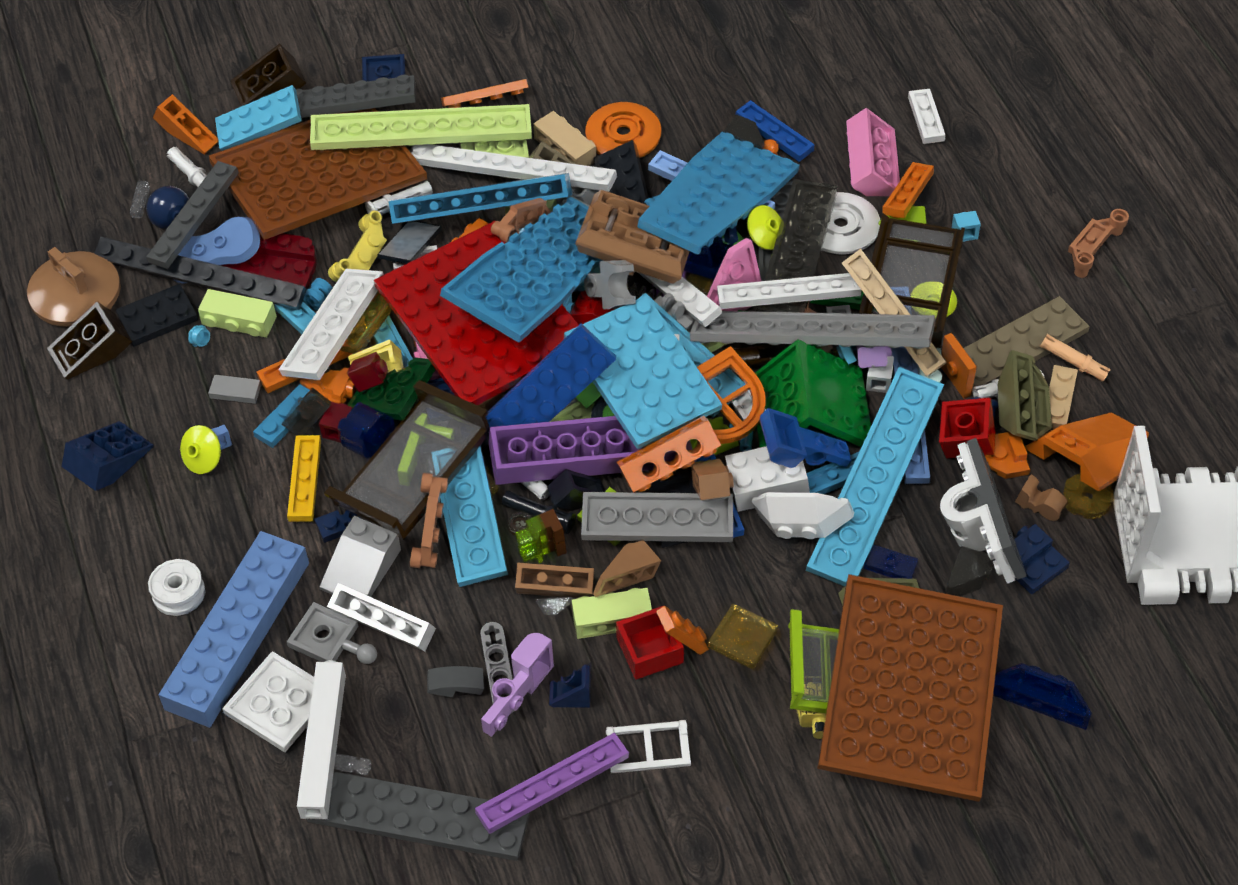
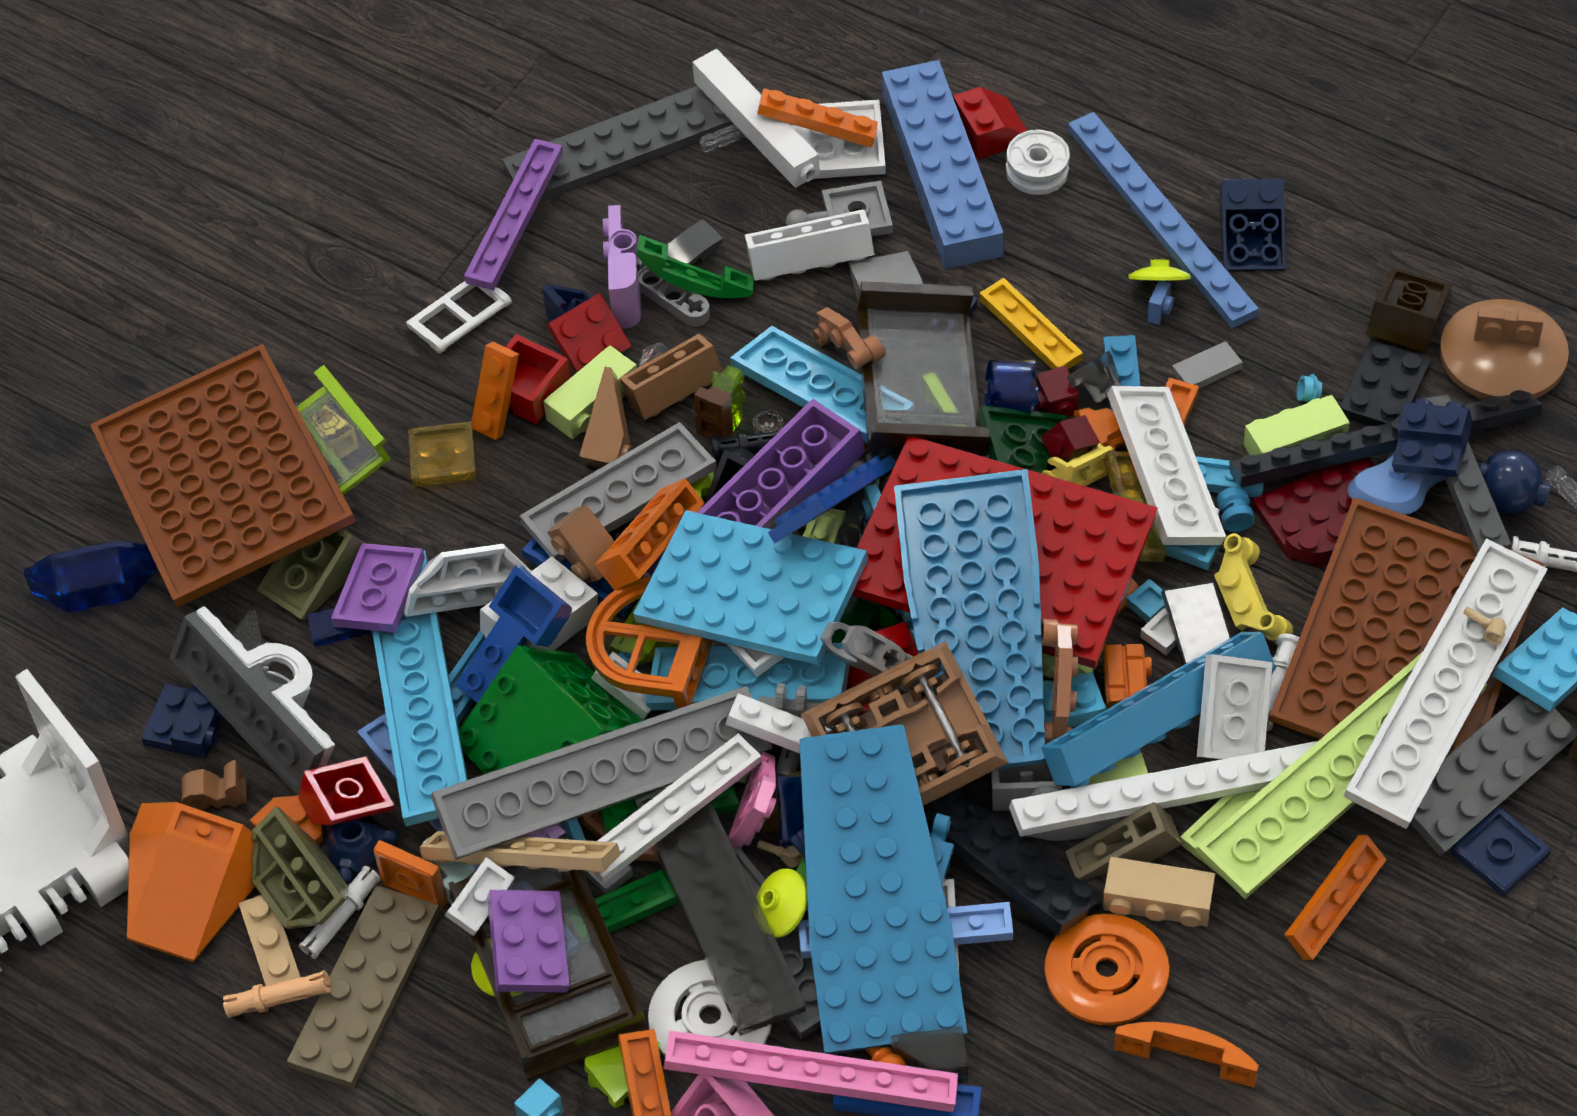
camera: 145 degrees right, 0 degrees up
none -> medium lavender plate [331,543,425,633]
none -> white plate [444,857,515,936]
none -> medium lavender plate [487,890,570,992]
none -> red plate [546,293,631,374]
none -> green slope [636,235,754,298]
none -> bright pink plate [663,1030,958,1112]
none -> orange plate [757,88,878,148]
none -> red slope [953,87,1027,160]
none -> medium blue plate [1068,112,1259,329]
none -> orange slope [1114,1022,1259,1088]
none -> white plate [1197,654,1273,760]
none -> white plate [1343,538,1547,829]
none -> dark blue plate [1392,398,1473,477]
none -> tan hand [1463,606,1506,645]

